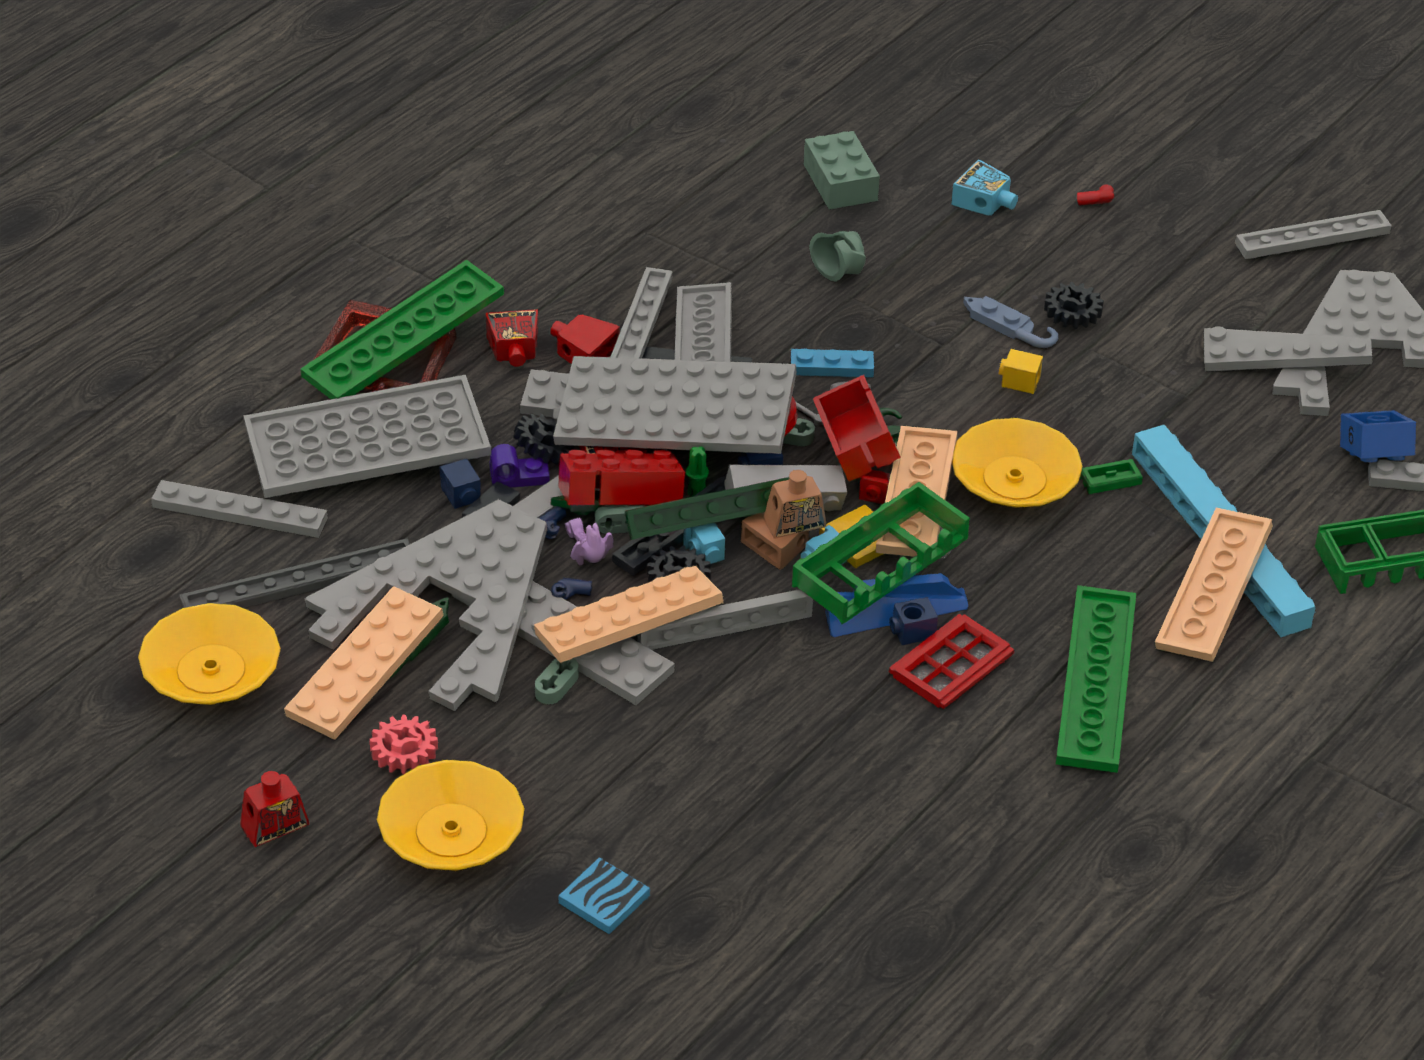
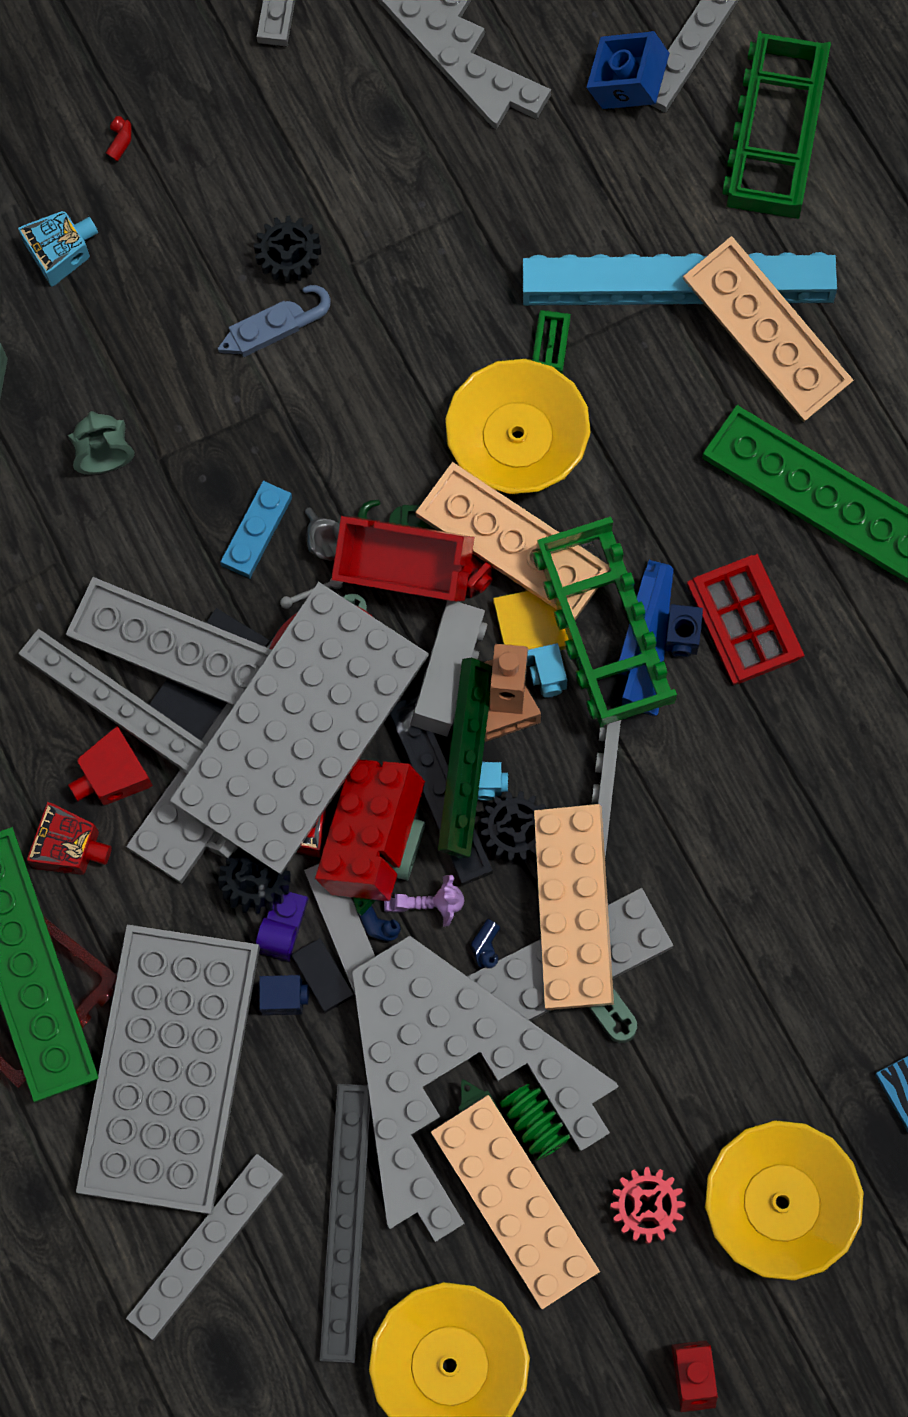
camera: 60 degrees left, 30 degrees up
green axle [686,446,709,497] -> none
yellow brick [999,349,1043,394] -> none
light grey wing [1204,326,1372,371] -> none
none -> green piece [500,1084,570,1161]

